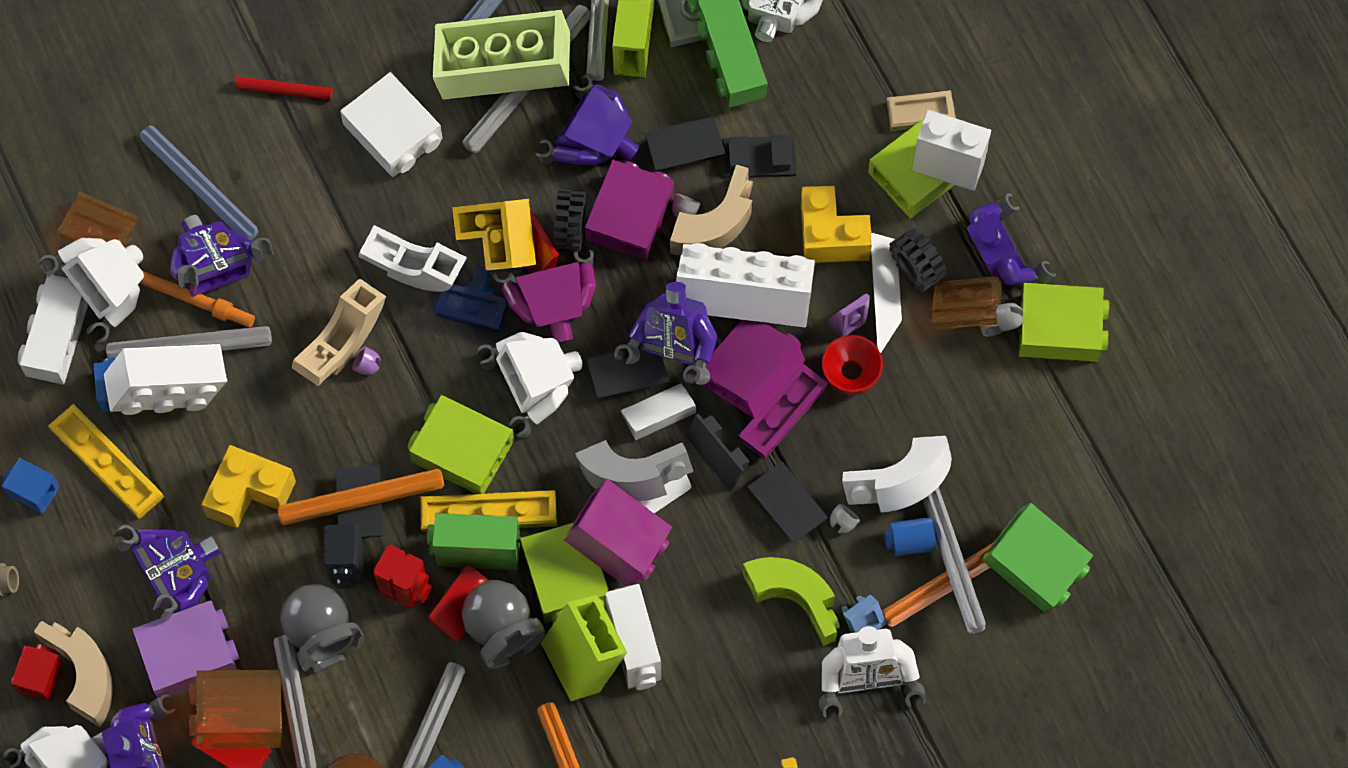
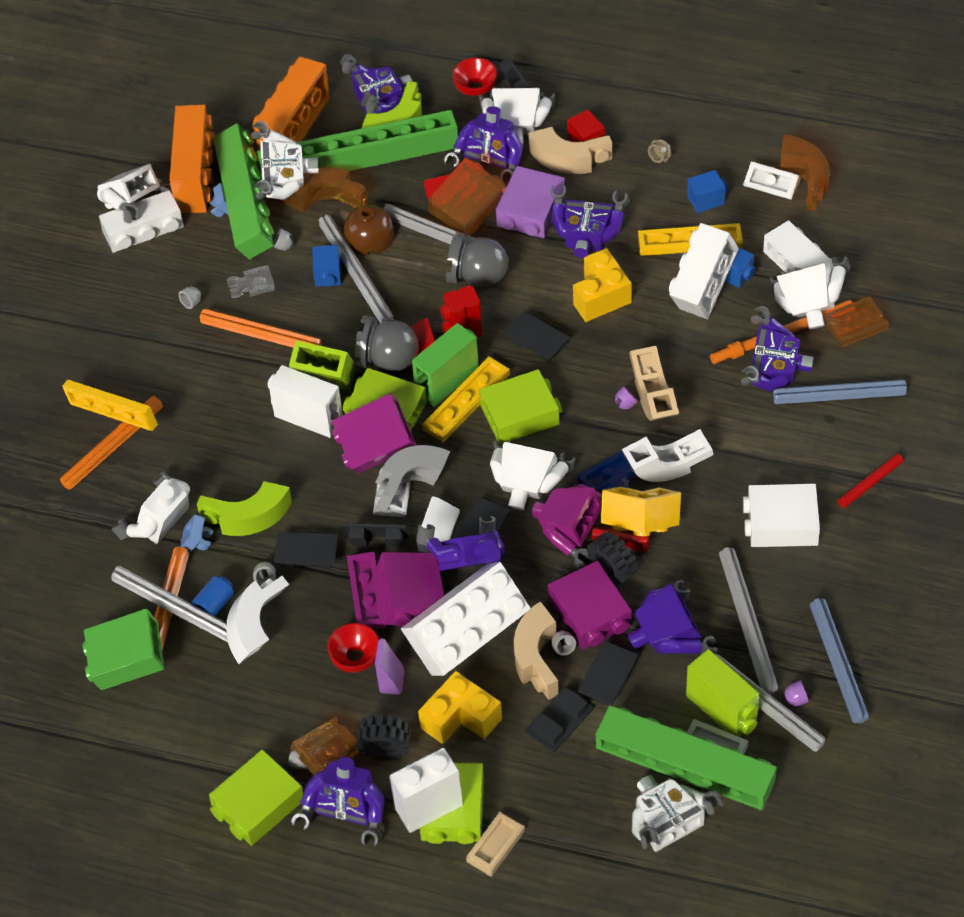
camera: 135 degrees right, 15 degrees down
light grey axle [106,326,272,358] -> none
orange axle [277,469,444,525] -> none
black brick [323,524,364,589] -> none
yellowish green brick [433,10,570,99] -> none
white sticker [871,233,902,353] -> none
light grey hinge [996,303,1024,331] -> none

